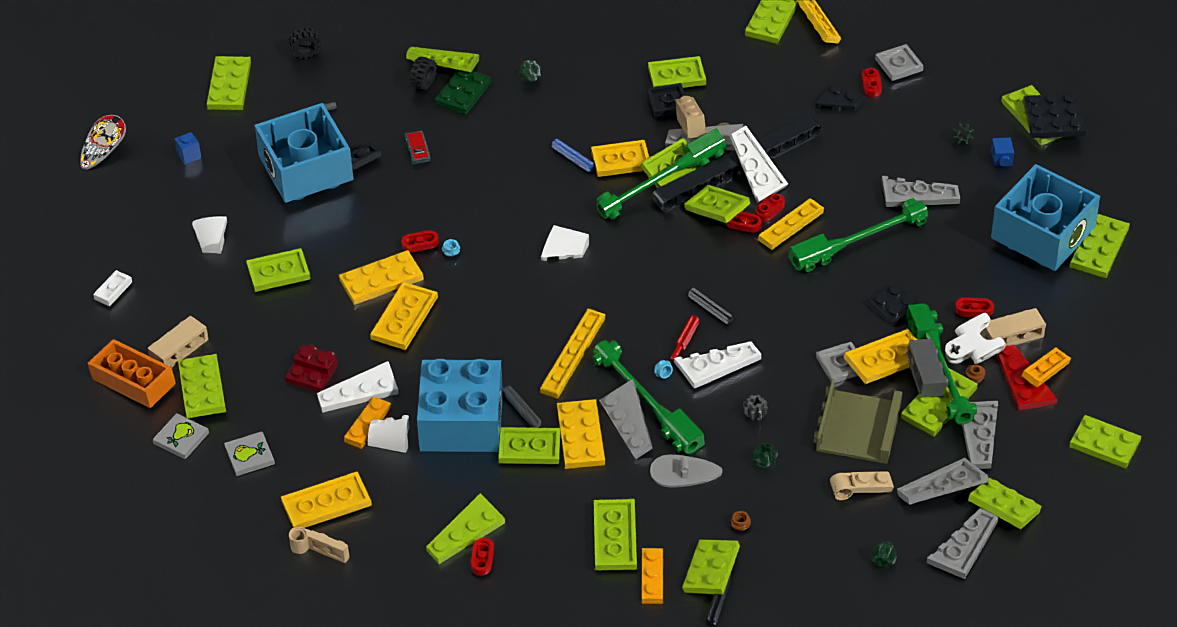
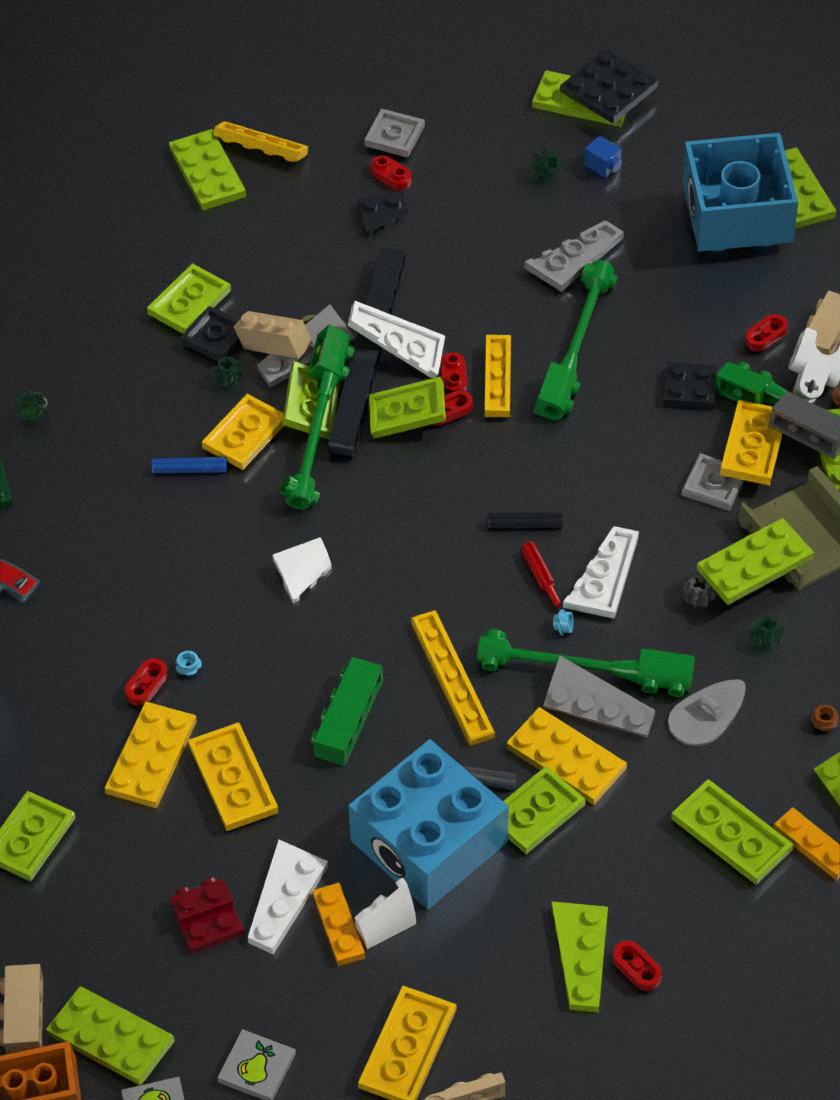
camera: 45 degrees left, 5 degrees up
none -> clear green gear [212,356,244,388]
none -> green brick [311,657,383,766]
none -> lime plate [697,518,814,605]

